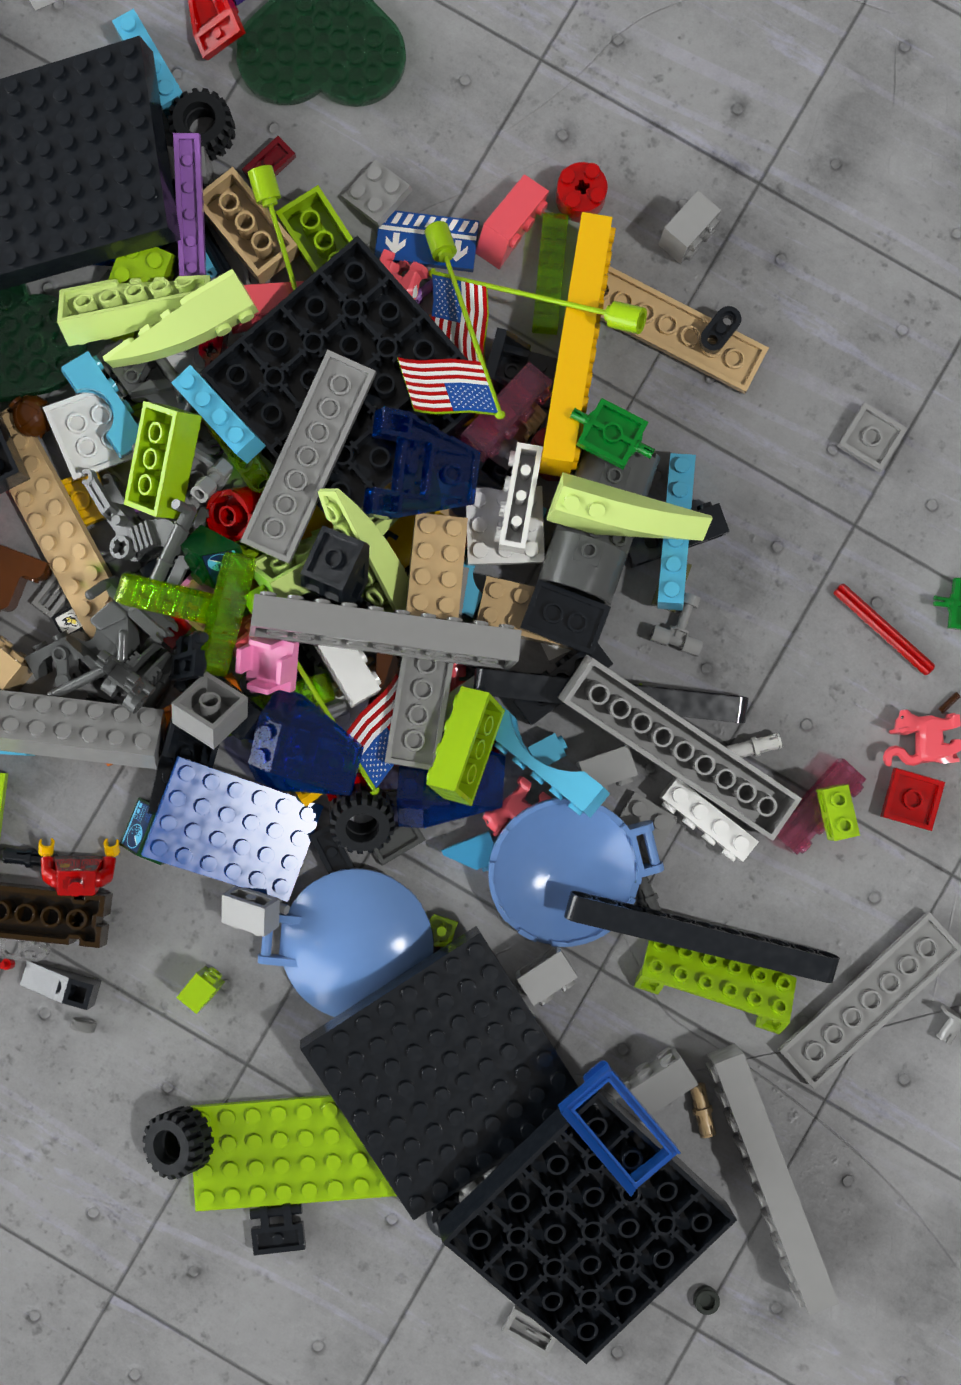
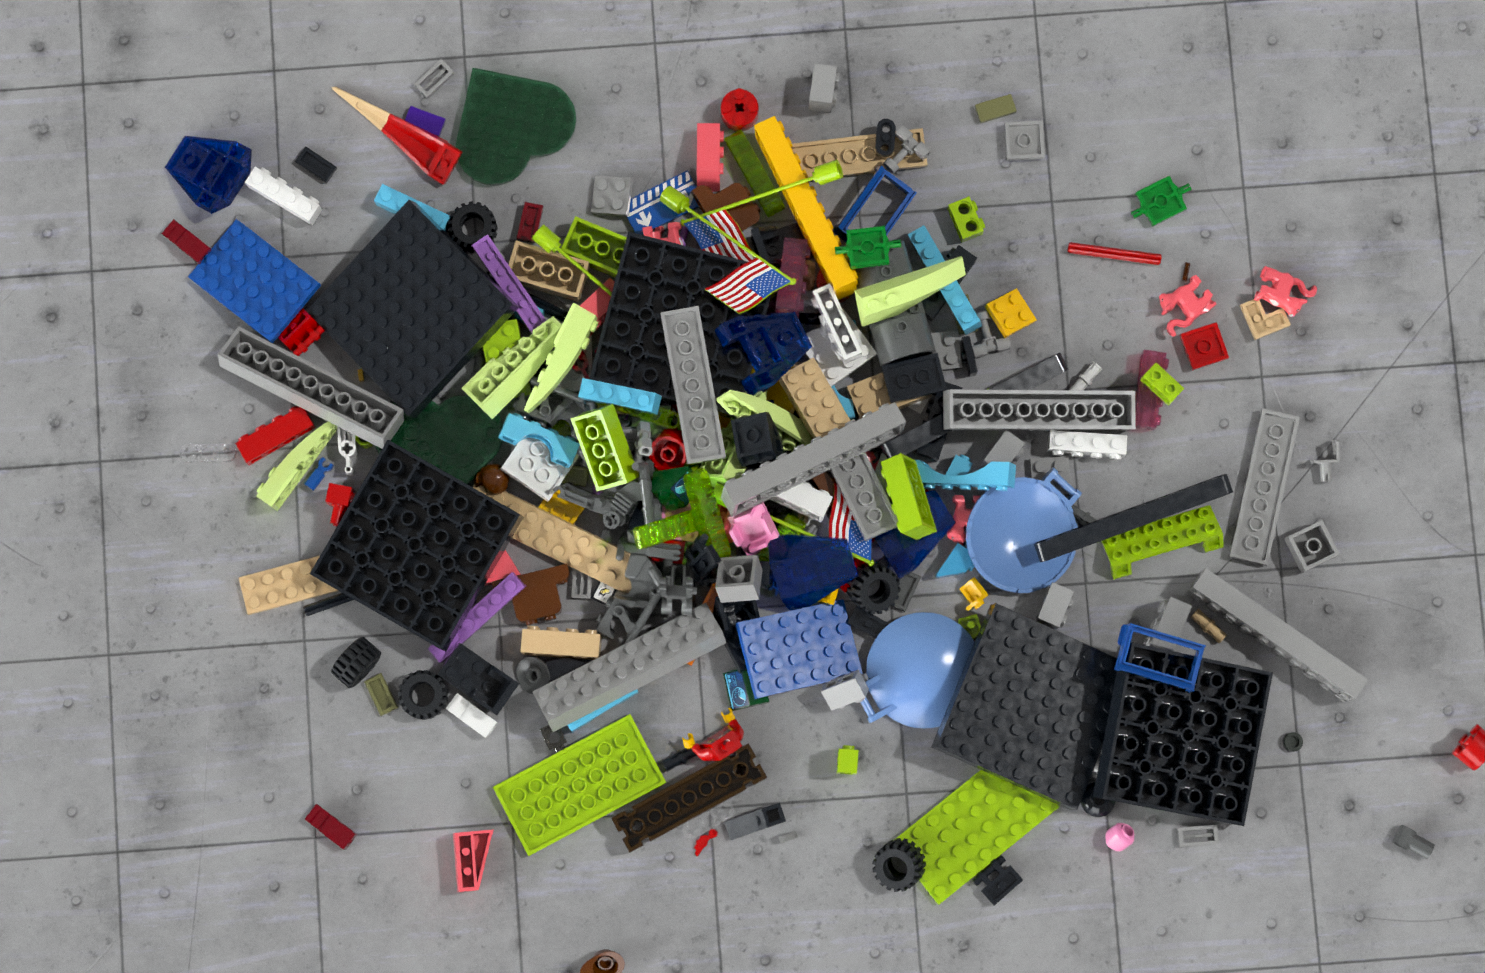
camera: 30 degrees left, 5 degrees down
none -> reddish brown brick [691,183,761,232]
none -> blue piece [832,165,917,242]
none -> light grey bar [883,125,931,174]
none -> light grey plate [931,330,962,371]
none -> lime brick [947,196,985,243]
none -> yellow bracket [959,577,988,611]
none -> black plate [961,336,978,377]
none -> olive tile [975,94,1017,124]
none -> yellow plate [985,288,1037,338]
none -> bright pink head [1105,822,1134,852]
none -> light grey brick [1284,520,1340,574]

